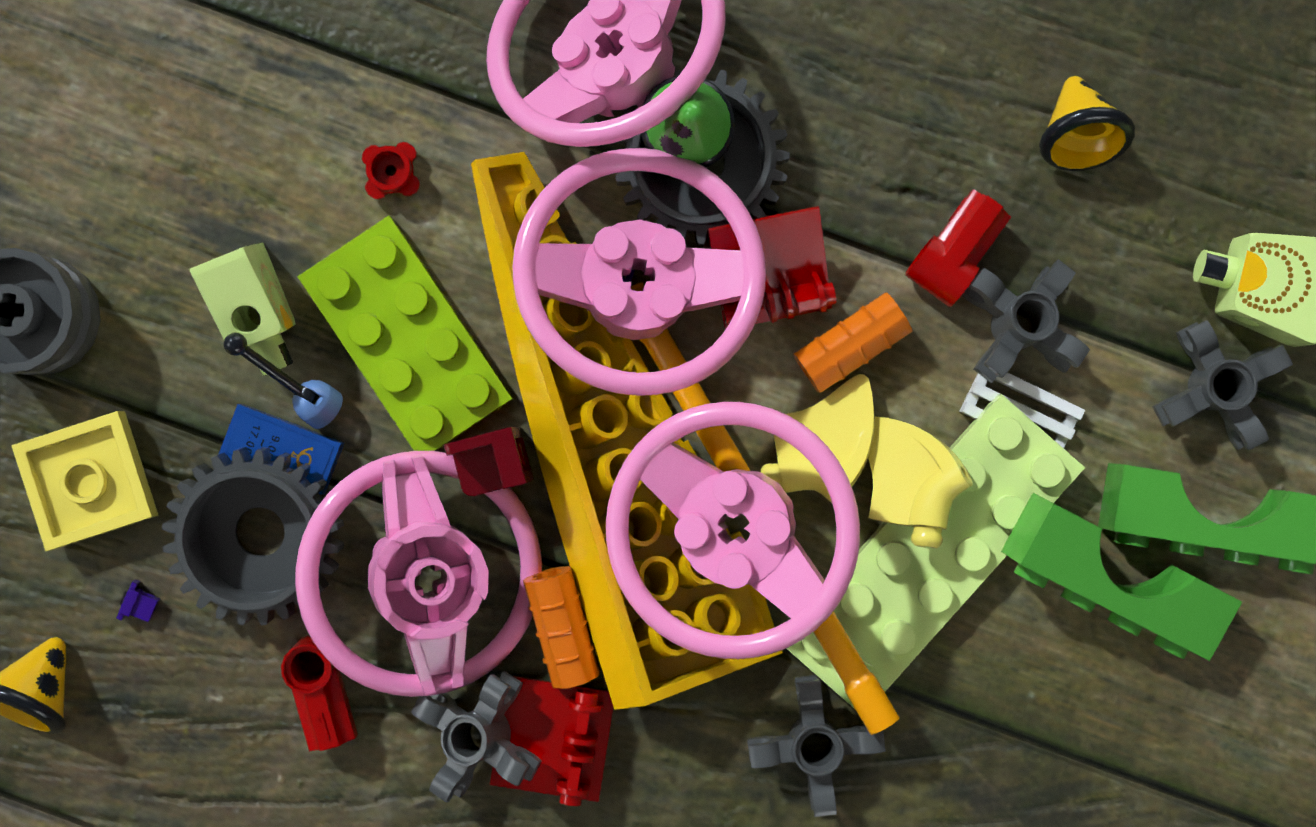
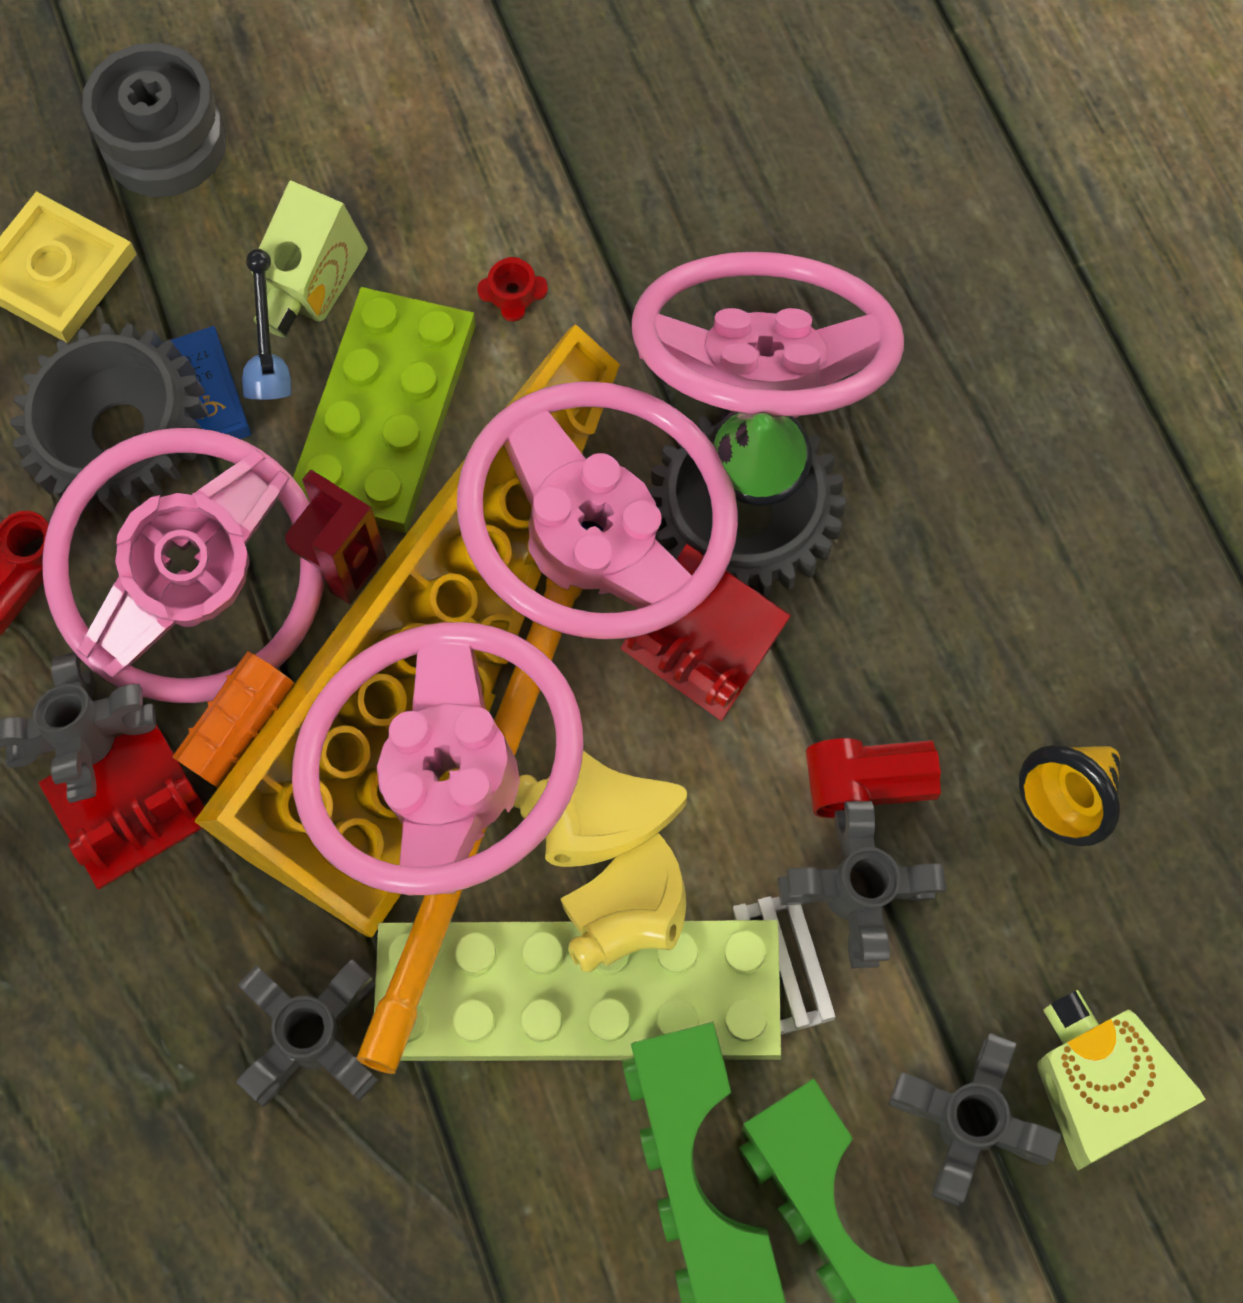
camera: 50 degrees right, 20 degrees down
orange axle [793,292,913,393] -> none

